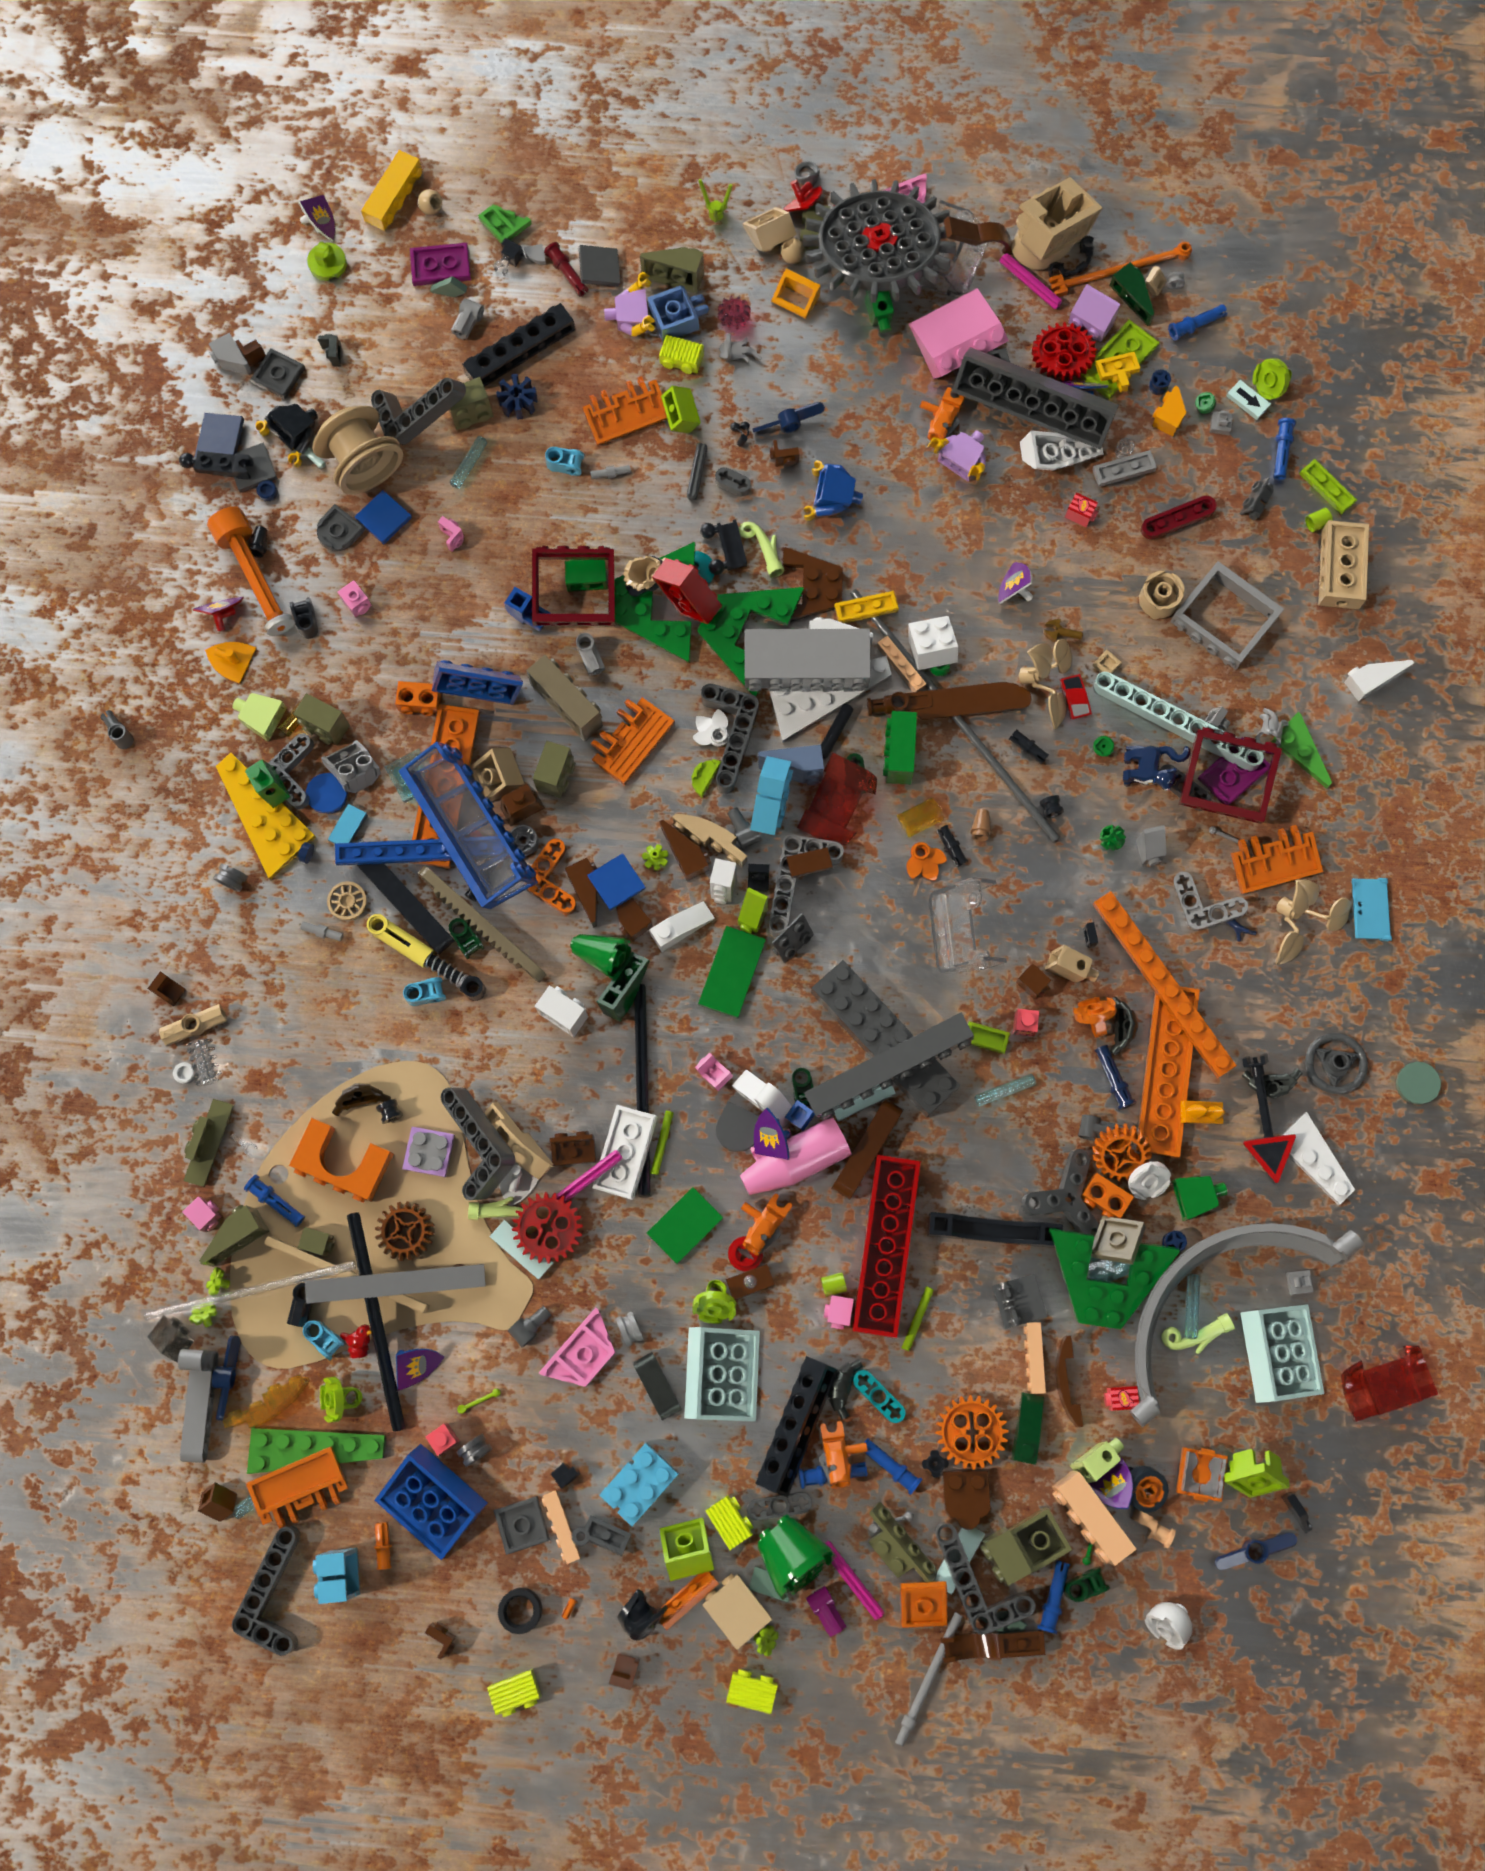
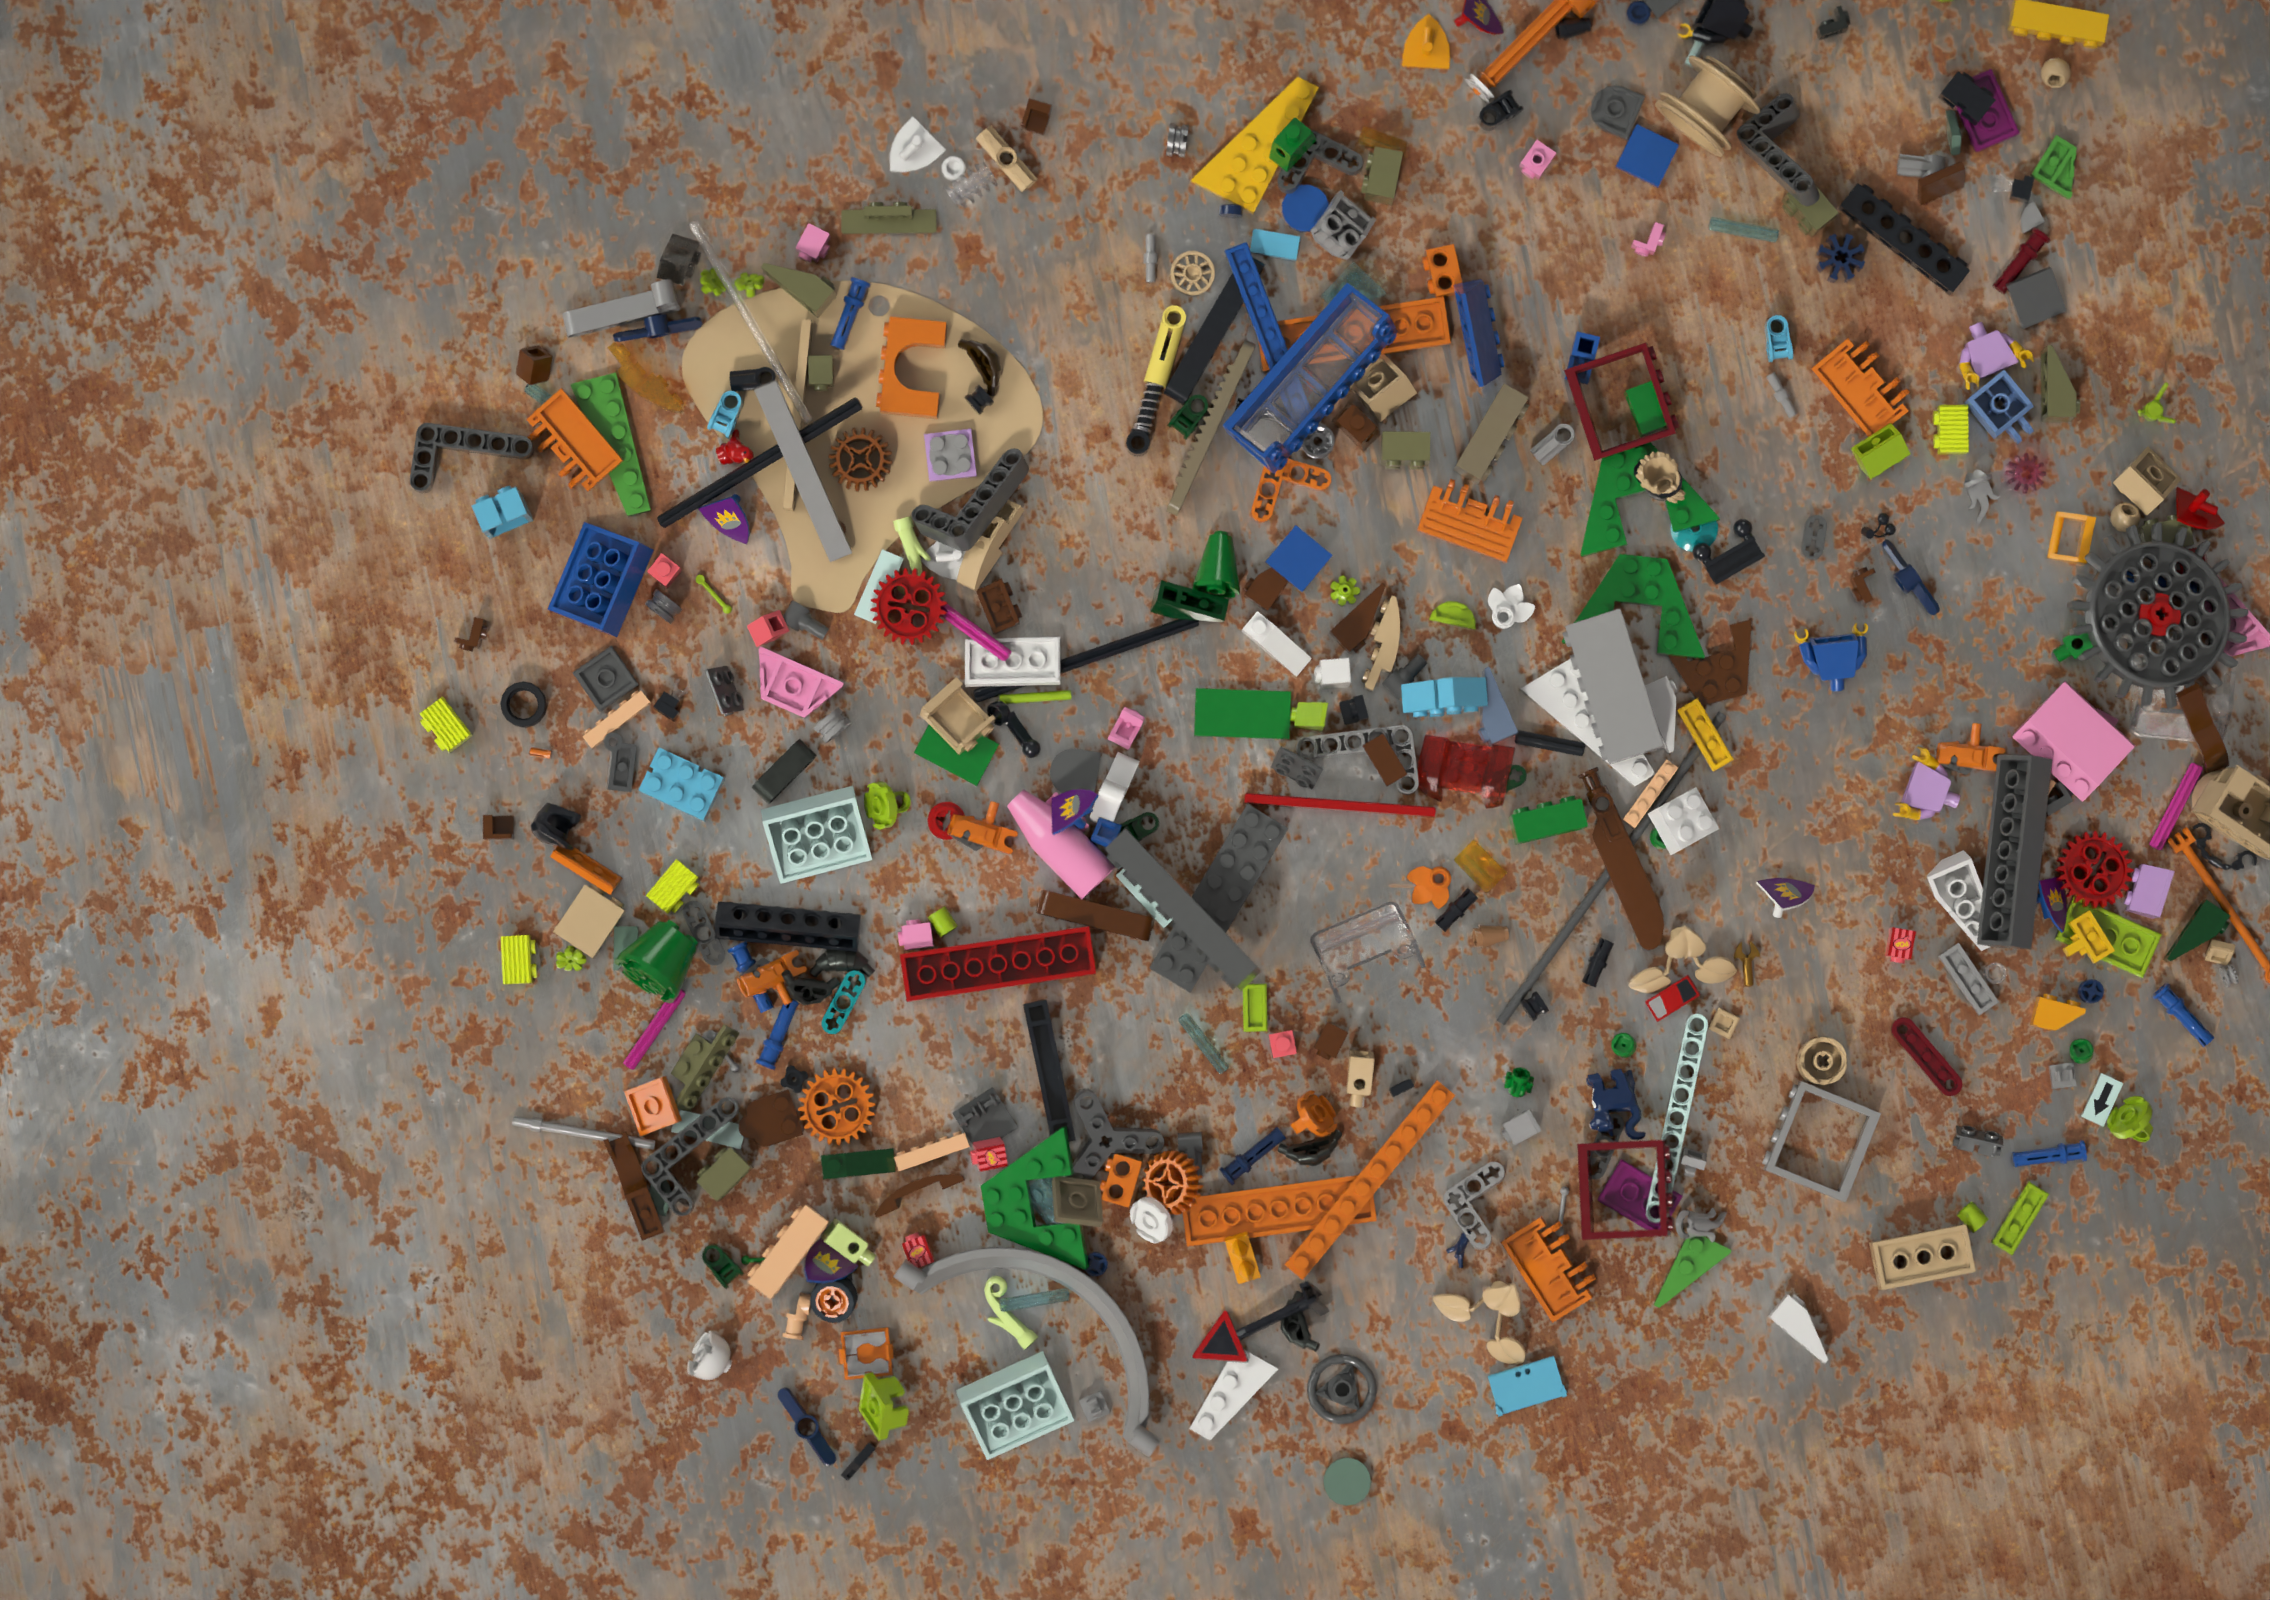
camera: 70 degrees right, 10 degrees up
clear hand [230,1134,258,1156] -> none
yellowish green torso [232,693,287,742] -> none
lime tile [320,1377,362,1423] -> none
orange axle [374,1522,392,1570] -> none
medium azure piece [403,977,446,1006] -> none
white brick [535,985,588,1038] -> none
reddish brown slope [565,858,598,928] -> none
red brick [652,558,722,624] -> none
lime slope [659,1517,715,1581] -> none
dark grey axle [687,443,707,500] -> none
dark grey beam [701,683,759,794] -> none
reddish brown piece [726,1264,775,1300] -> none
yellowish green plant [739,522,785,578] -> none
dark grey piece [795,161,820,188] -> none
magenta piece [806,1586,847,1637] -> none
lime bar [901,1286,934,1351] -> none
olive brick [1008,1507,1072,1573] -> none
blue pin [1037,1560,1071,1634] -> none
green torso [1171,1176,1228,1221] -> none
clear red piece [1341,1345,1438,1422] -> none
none -> dark grey hinge [705,666,744,717]
none -> coral brick [747,610,789,647]
none -> pearl dark grey piece [781,970,840,1005]
none -> white shield [890,117,946,172]
none -> tan panel [920,677,996,755]
none -> coral brick [970,1137,1008,1172]
none -> black piece [987,701,1041,758]
none -> red tile [1244,793,1436,818]
none -> reddish brown tile [1917,162,1965,205]
none -> black brick [1938,71,1995,126]

